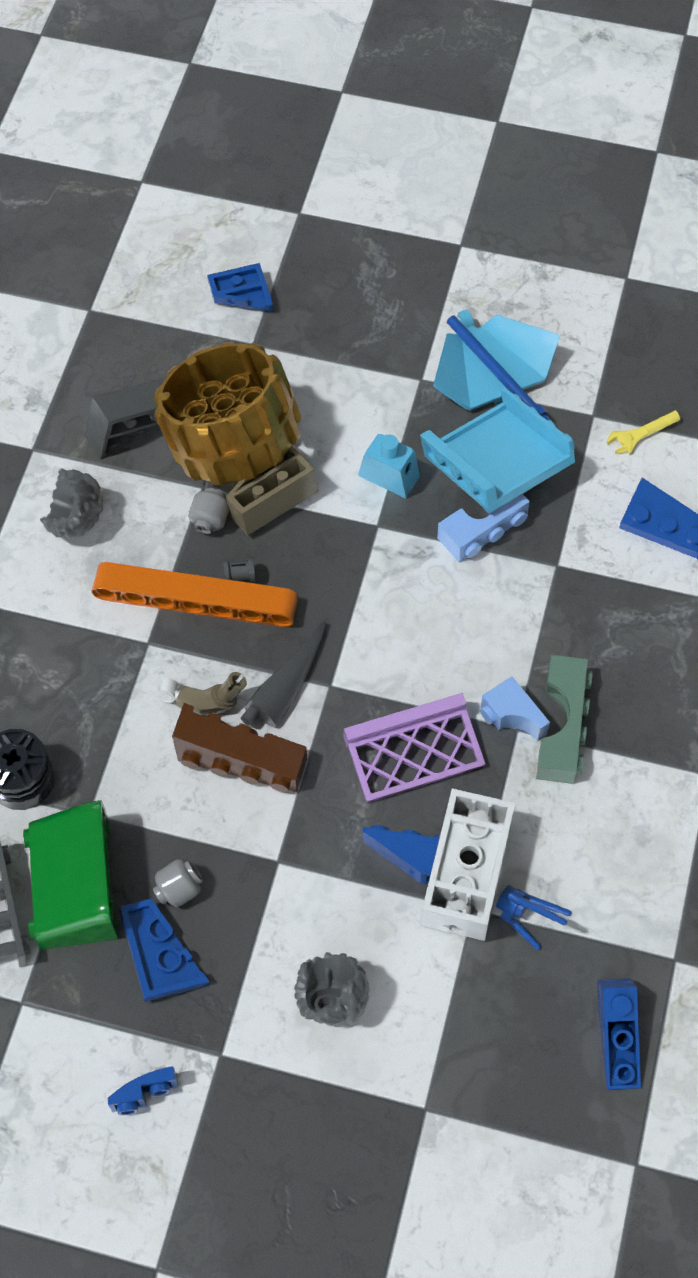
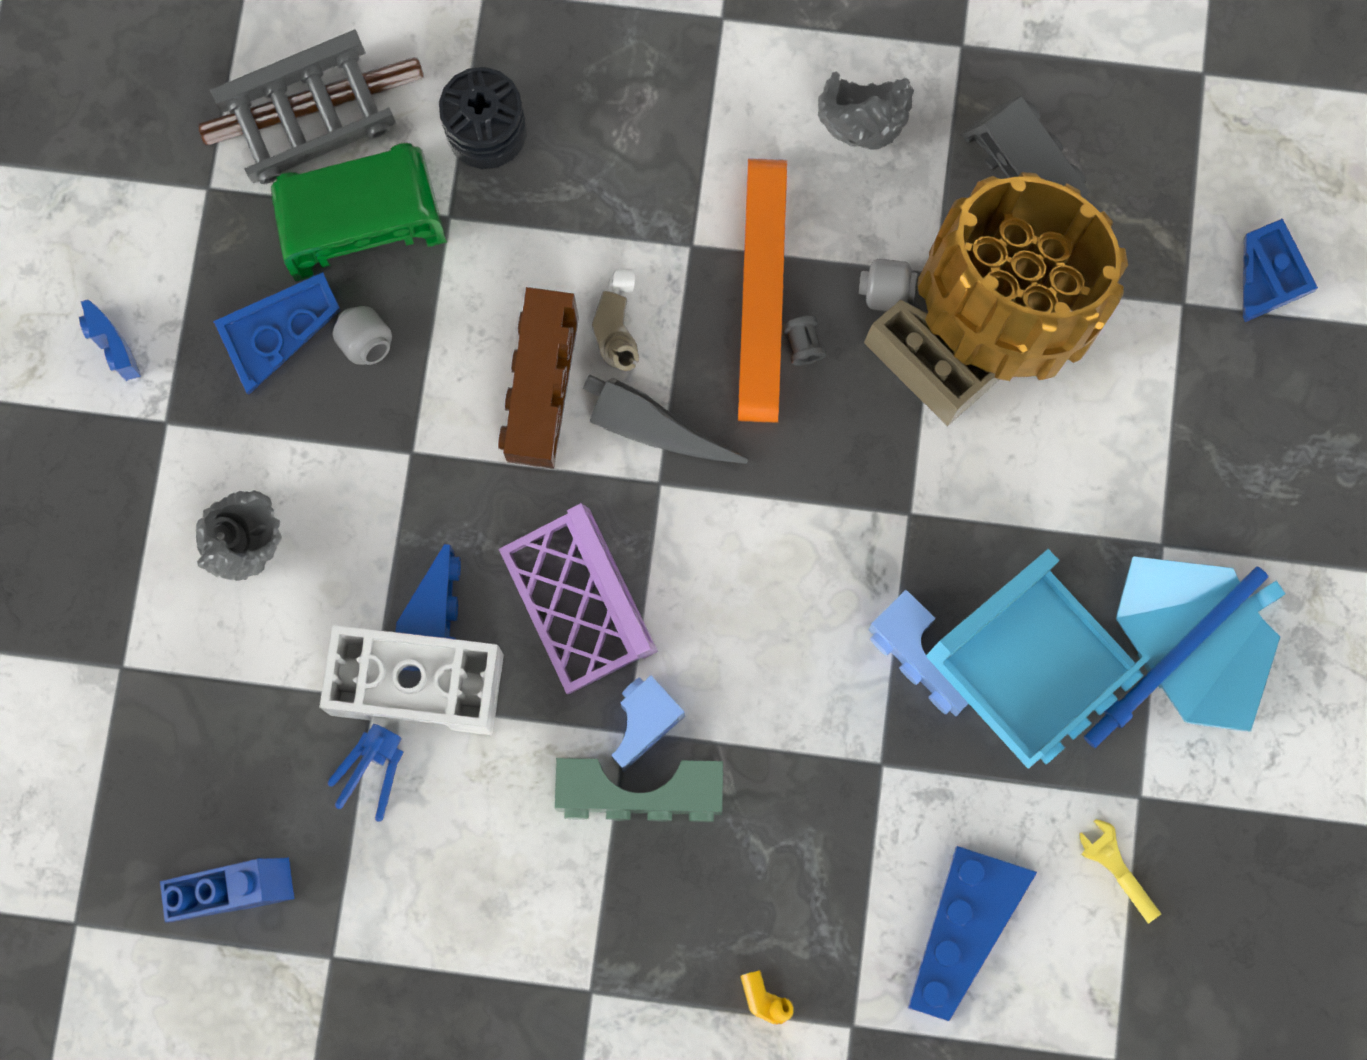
camera: 85 degrees right, 15 degrees up
medium azure torso [358,434,420,499] -> none

